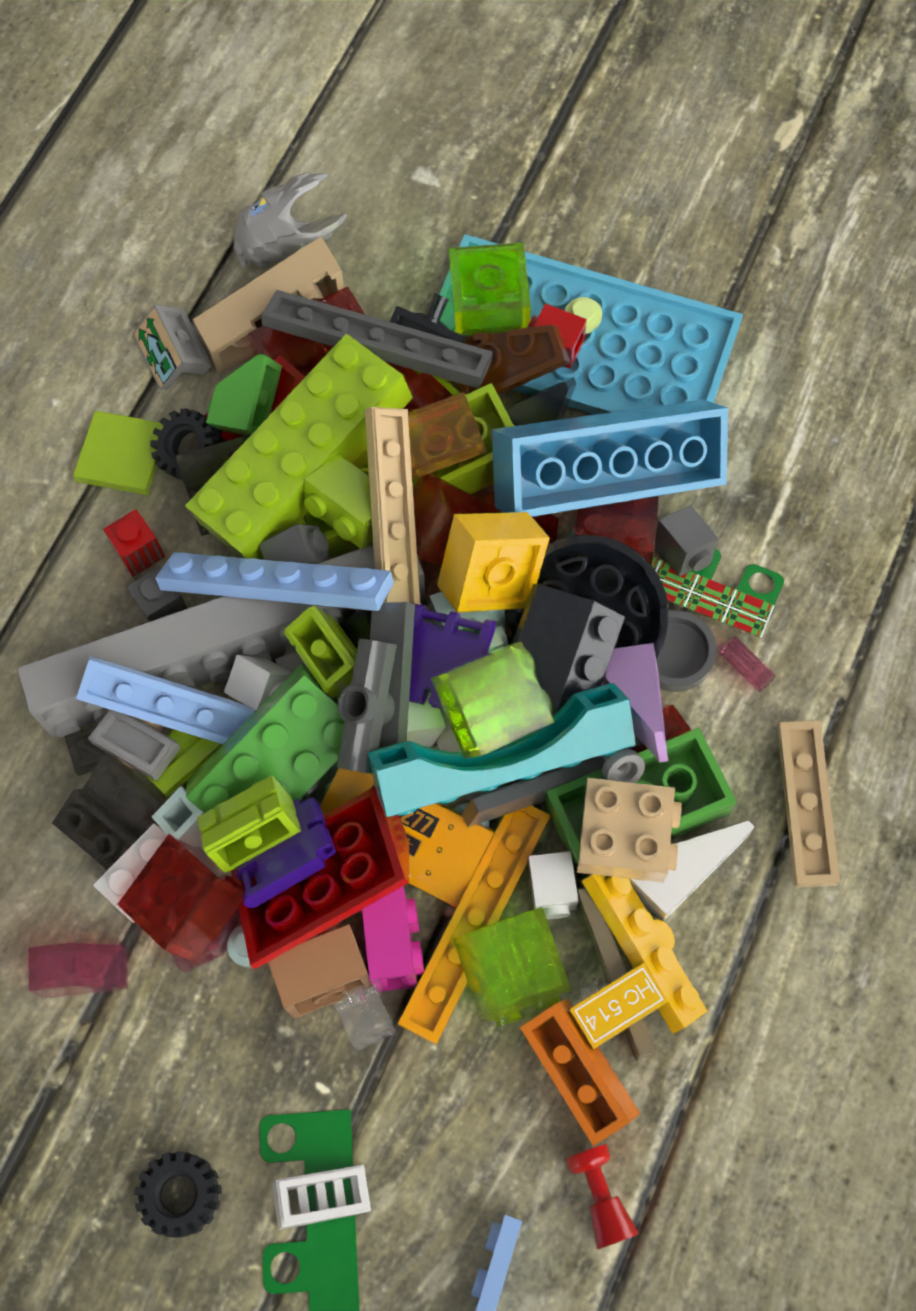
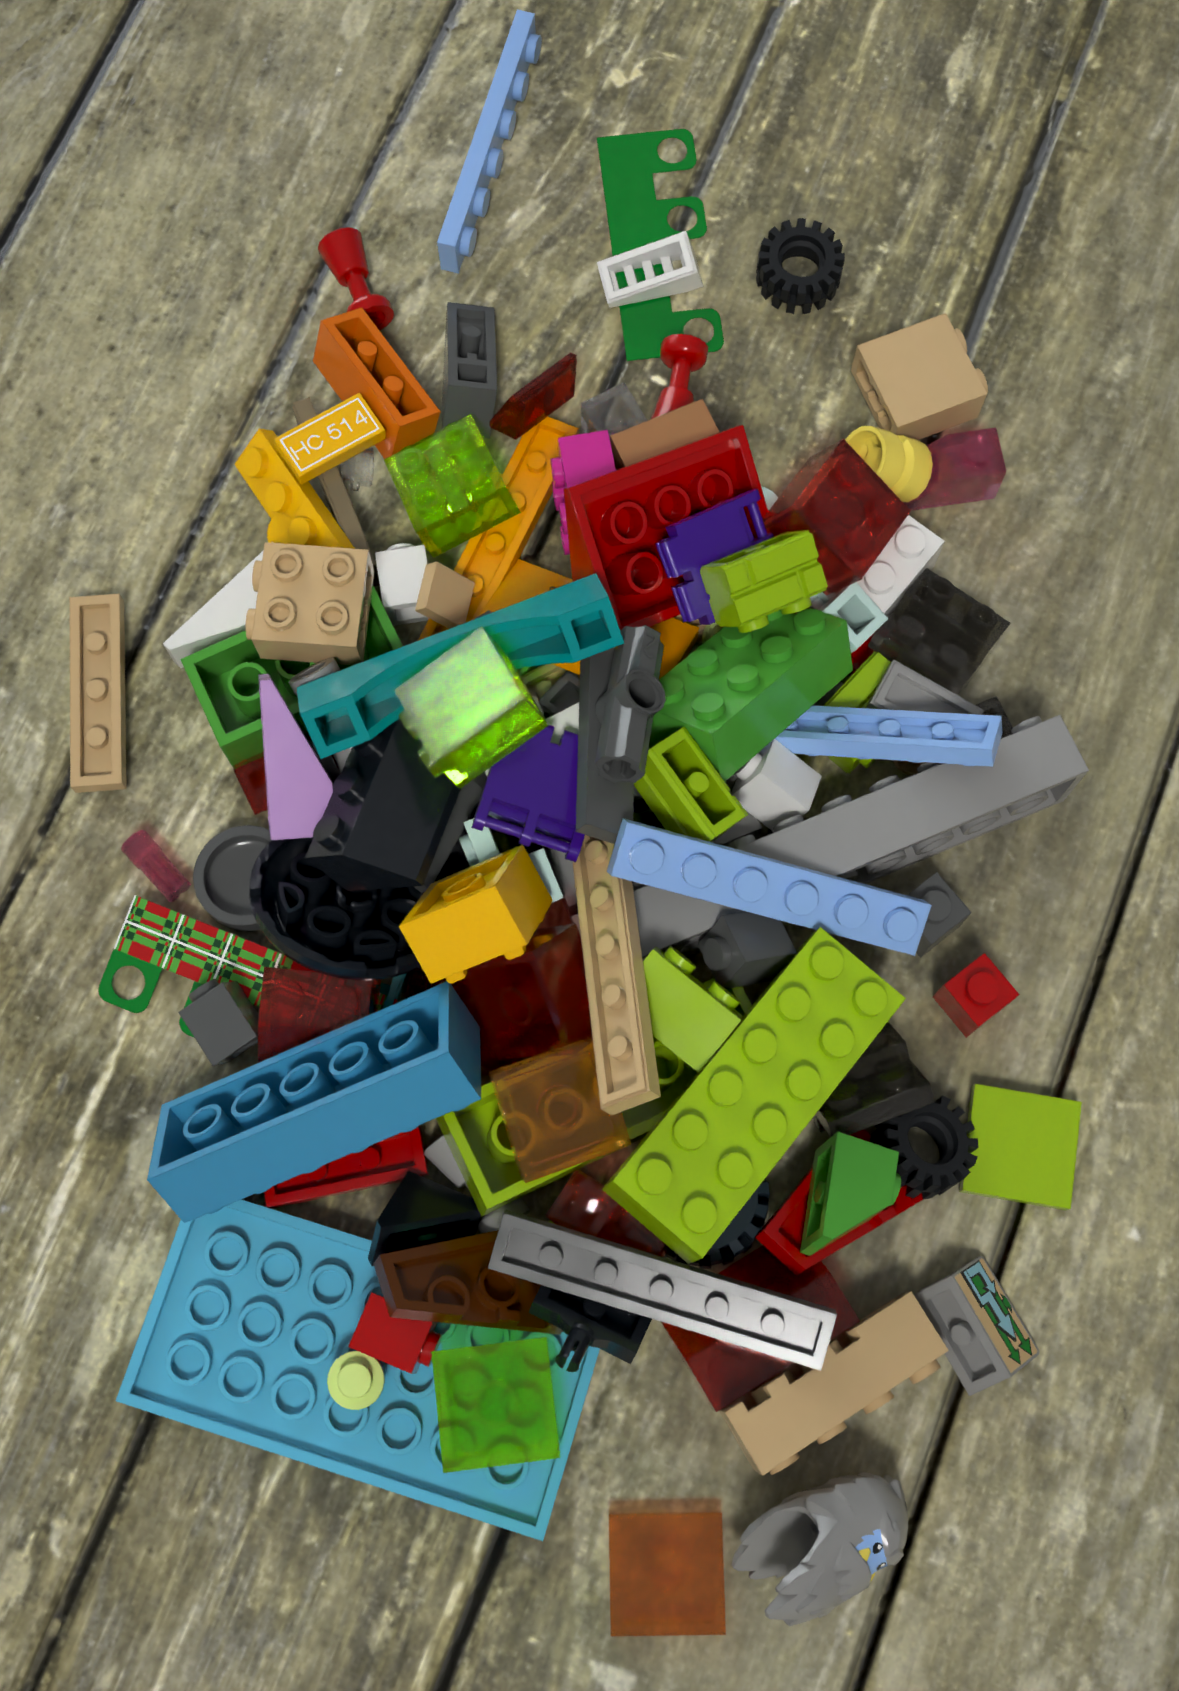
camera: 175 degrees right, 5 degrees up
none -> tan tile [415,562,475,629]
none -> dark grey slope [442,302,497,439]
none -> clear red slope [489,352,577,440]
none -> clear orange tile [609,1511,726,1637]
none -> red piece [651,334,708,419]
none -> light yellow wheel [838,426,933,502]
none -> tan brick [851,313,988,440]

